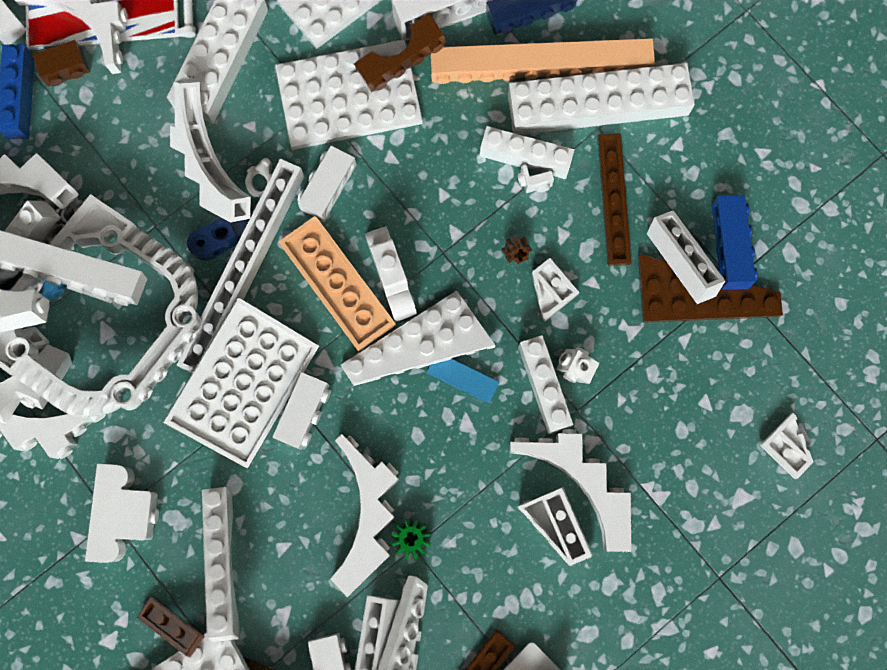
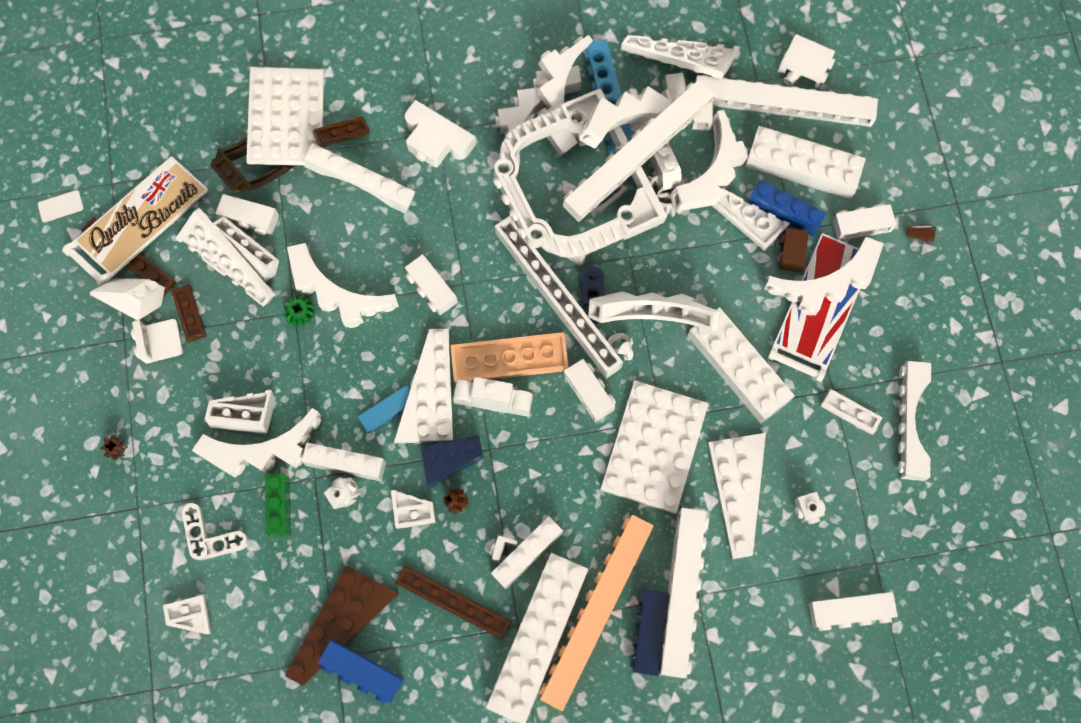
camera: 120 degrees right, 5 degrees down
white plate [163,298,319,469] -> none
reddish brown arch [353,14,446,93] -> none
white brick [647,211,725,304] -> none
none -> reddish brown gear [100,435,128,460]
none -> white beam [182,503,249,560]
none -> green brick [265,473,291,537]
none -> dark blue wedge [421,435,484,489]
none -> white wing [712,188,790,251]

